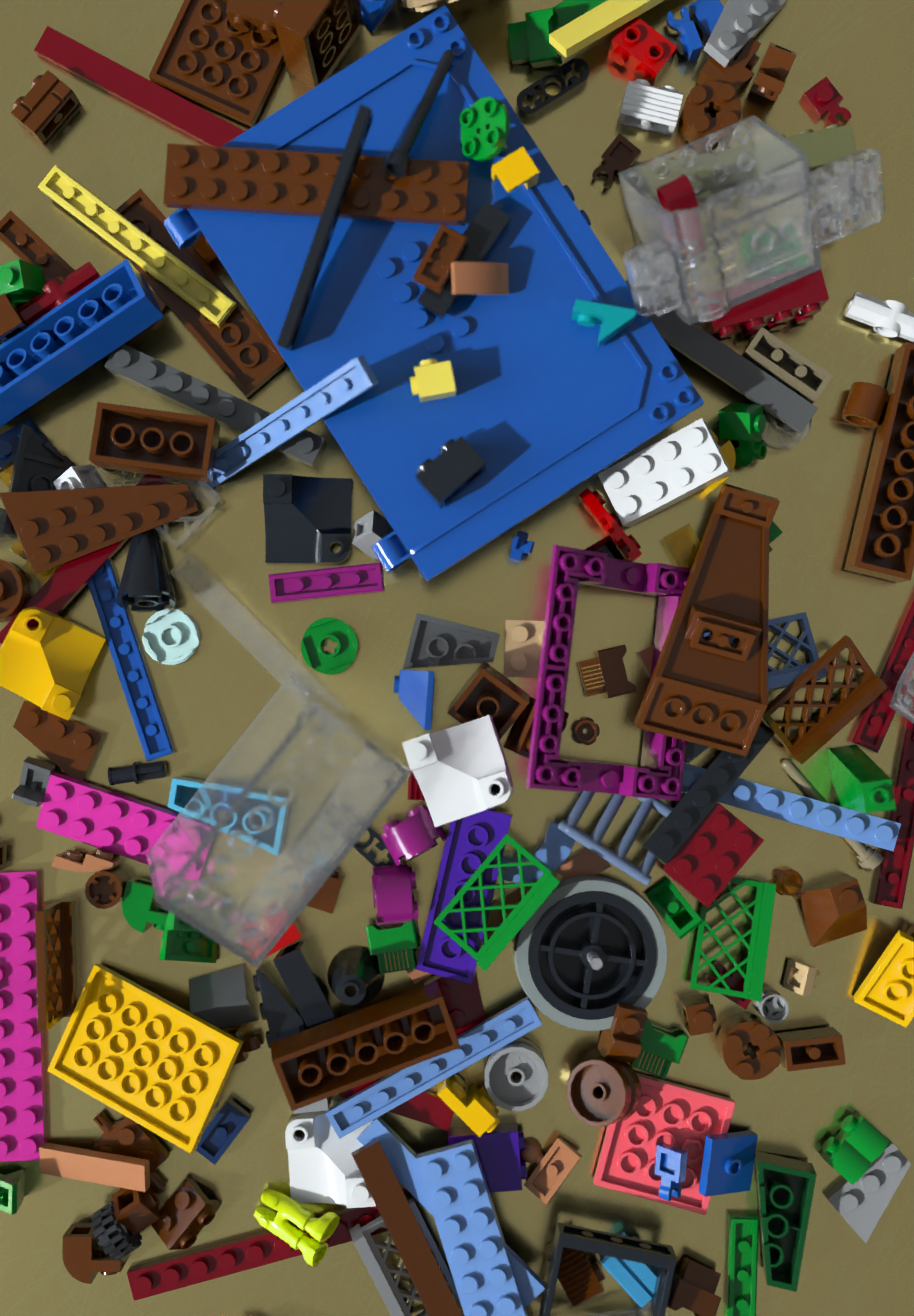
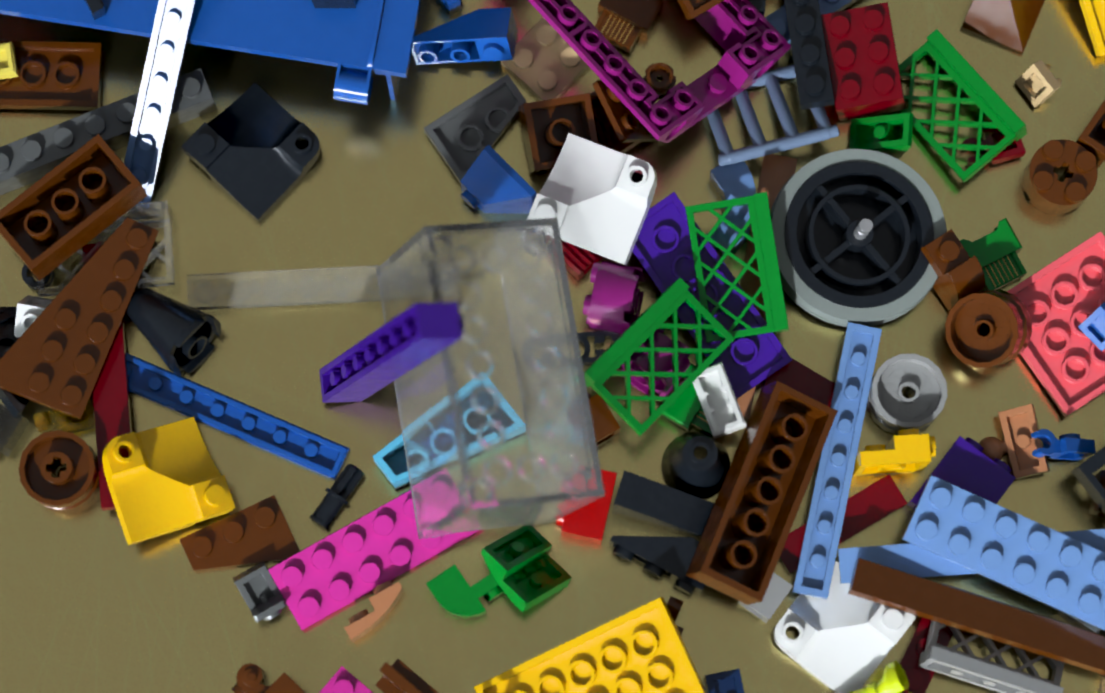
camera: 50 degrees left, 10 degrees down
reddish brown piece [85,867,129,909] -> none
light aqua tile [142,609,201,665] -> none
dark grey slope [189,963,259,1030] -> none
magenta tile [268,562,385,603] -> none
green plate [301,617,359,675] -> none
light grey panel [352,510,394,560] -> none
reddish brown brick [680,994,717,1036] -> none
light grey wheel [754,988,789,1023] -> none
clear orange plate [775,869,804,899] -> none
none -> dark purple brick [319,302,464,403]
none -> blue slope [412,7,518,65]
none -> green fence [578,277,735,436]
none -> white plate [693,362,747,439]
none -> blue plate [1031,429,1096,461]

